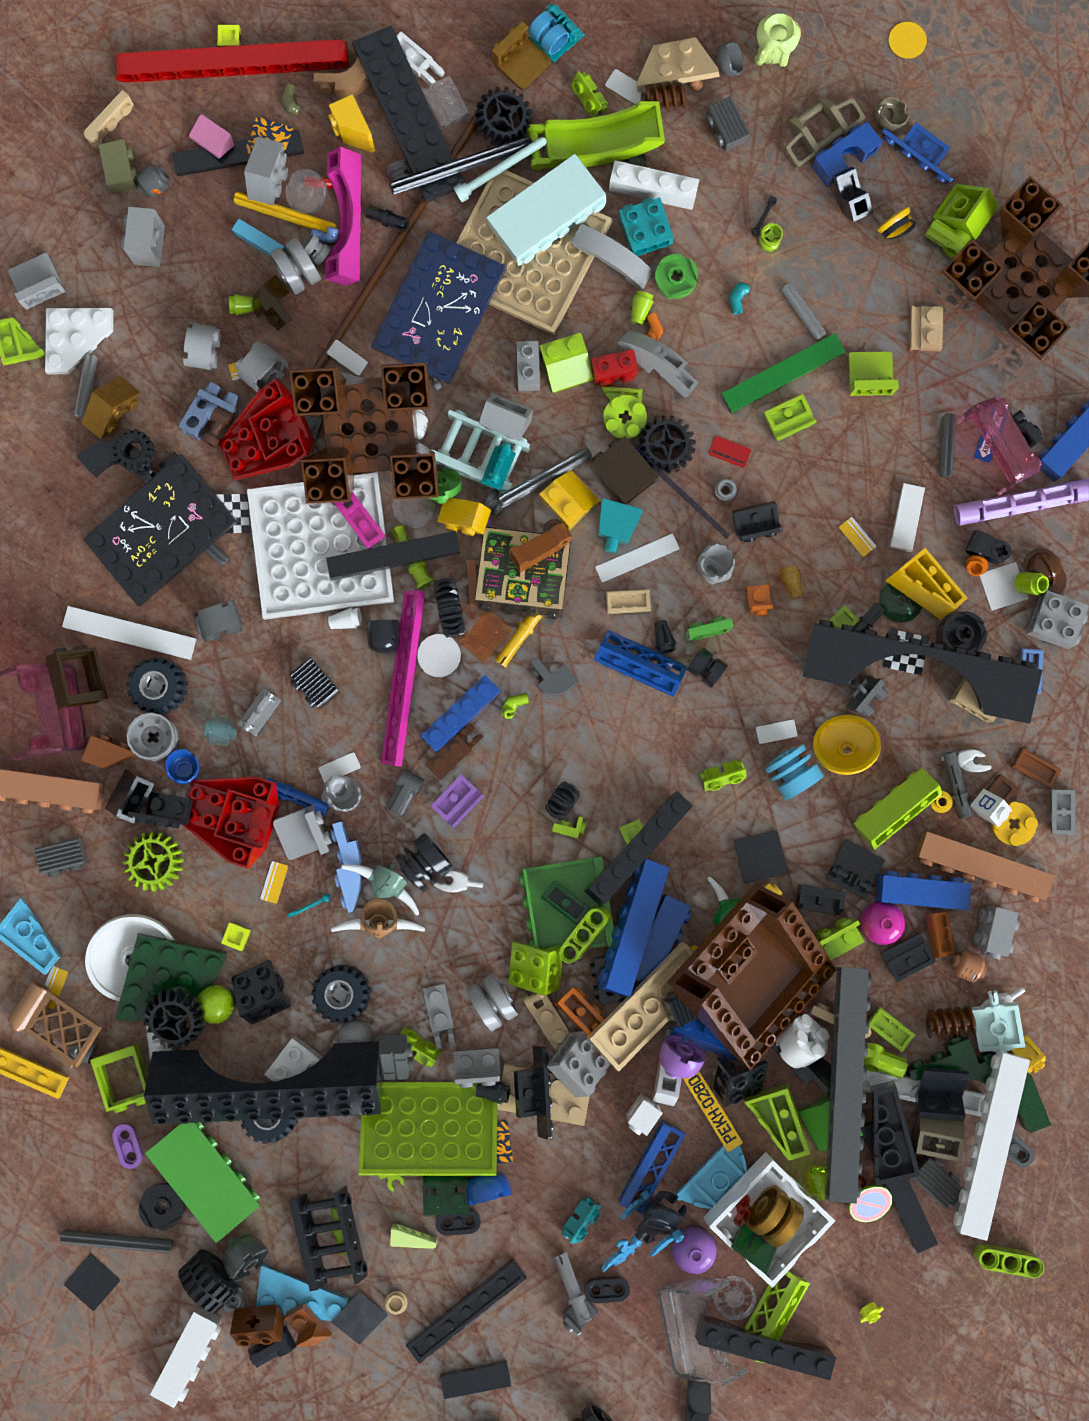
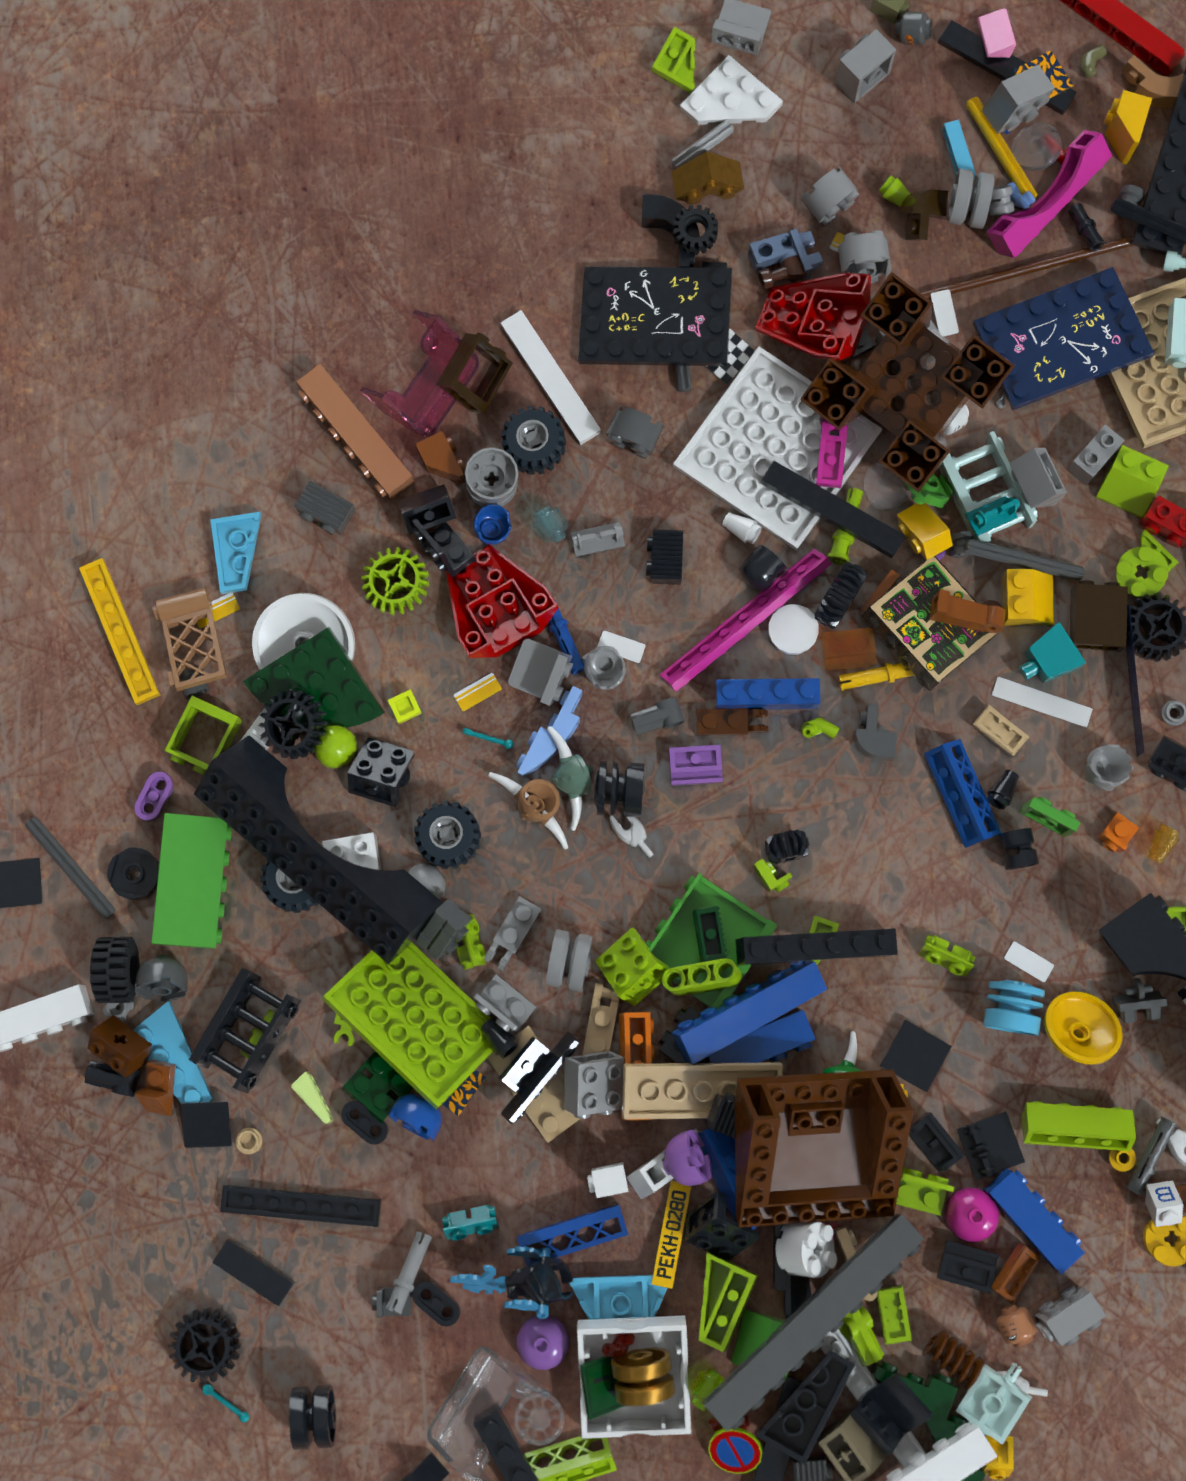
camera: 50 degrees right, 5 degrees down
nougat brick [914,831,1055,903] -> none

